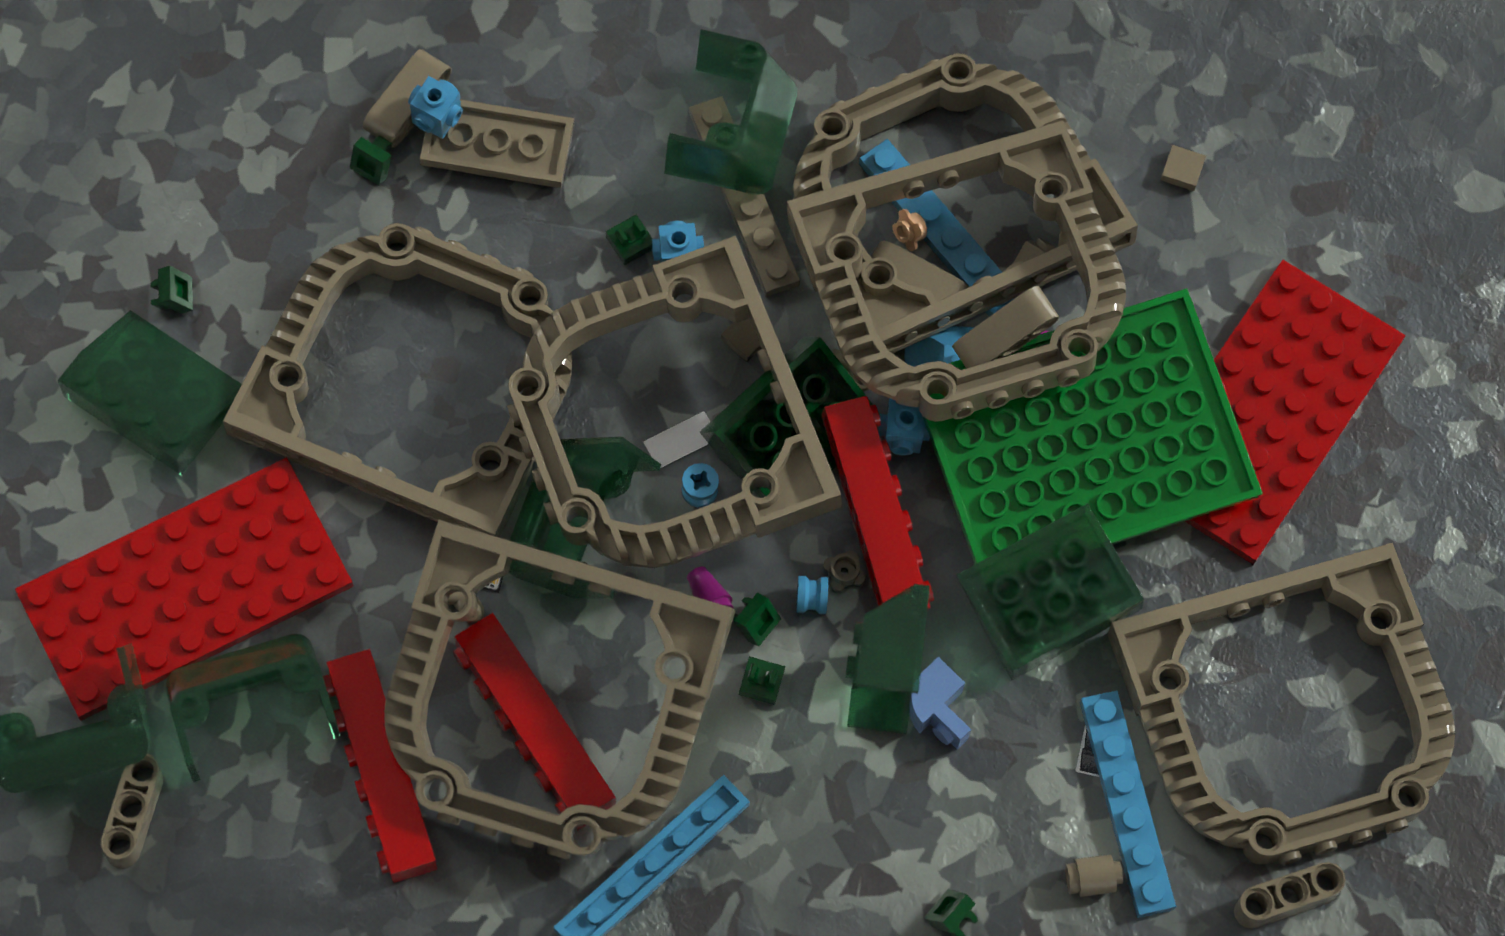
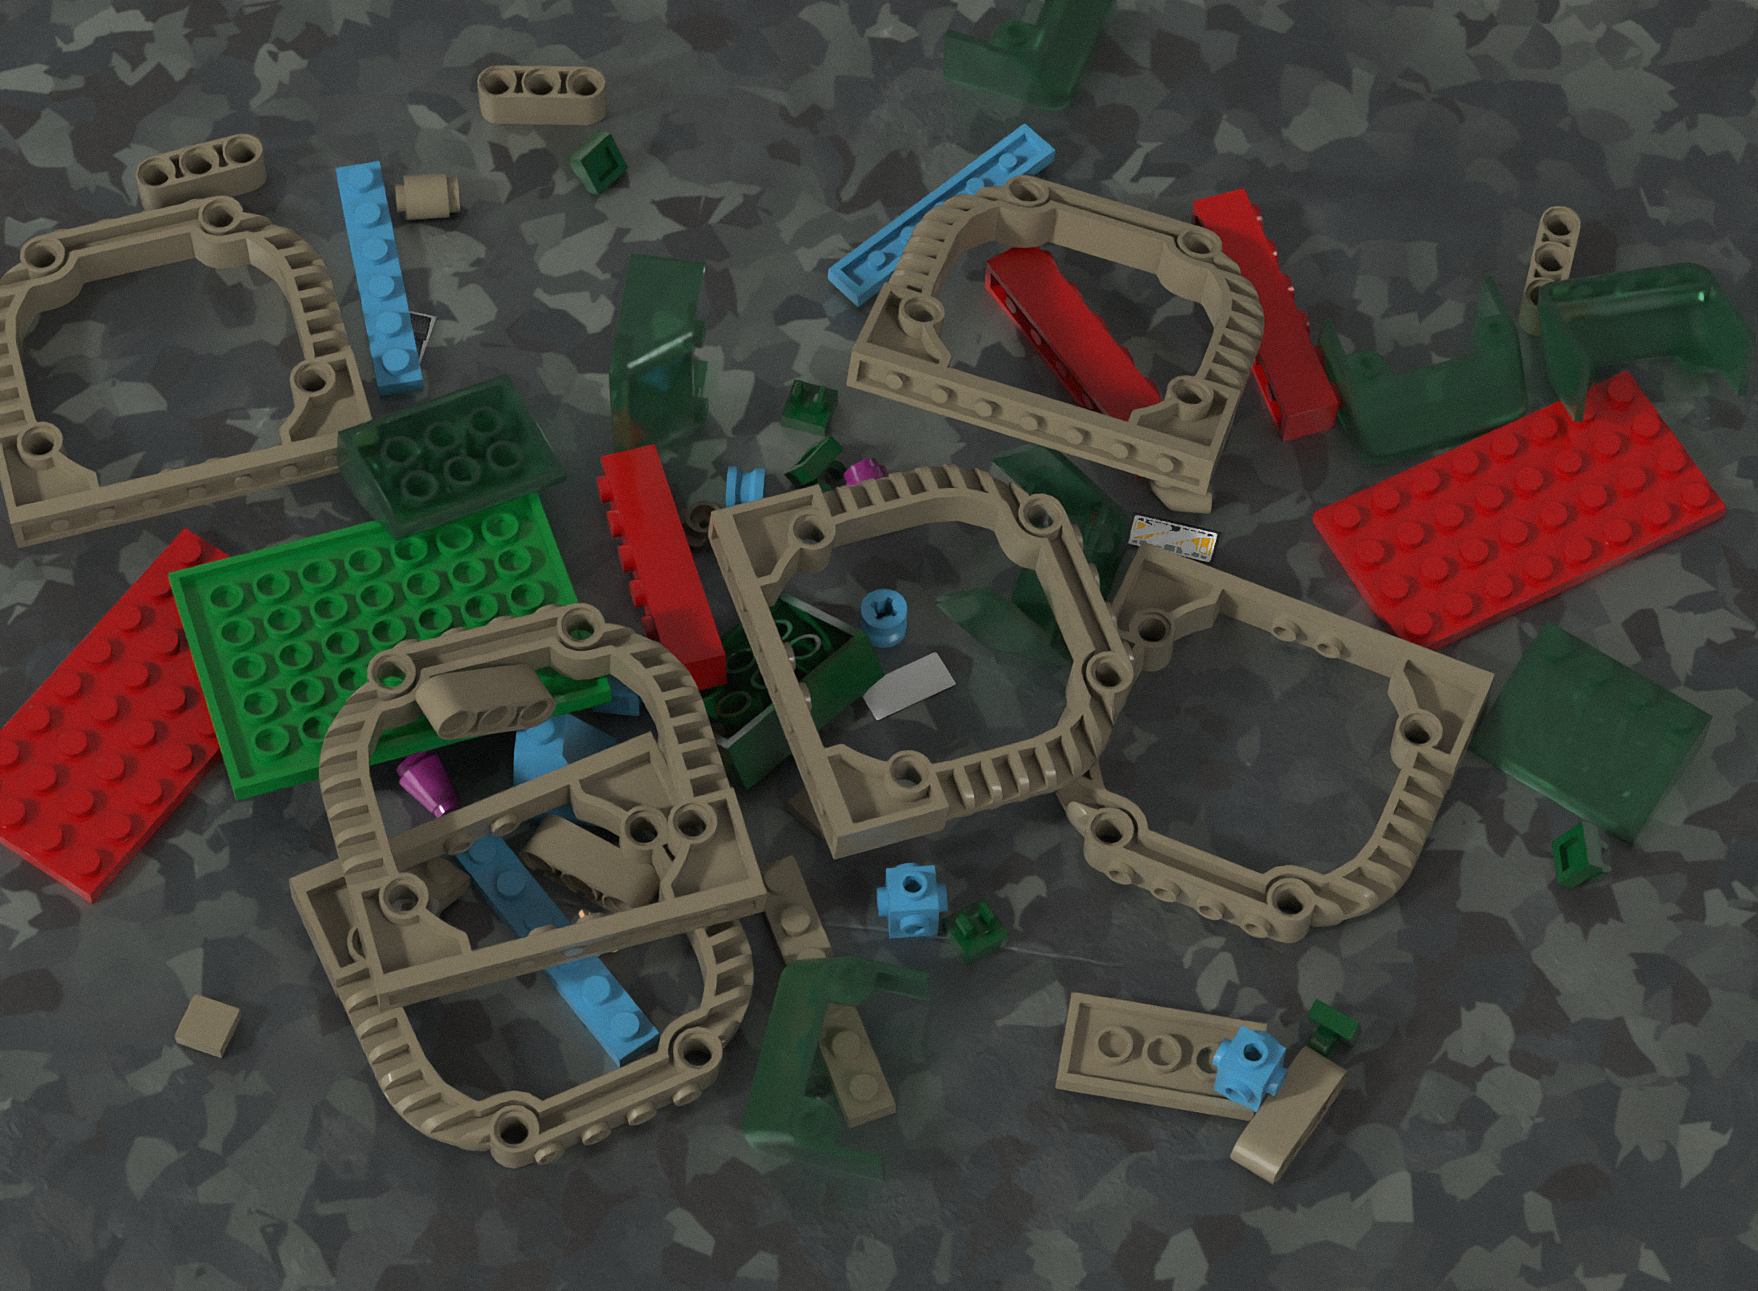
camera: 175 degrees left, 10 degrees down
medium blue brick [909,657,971,750] -> none

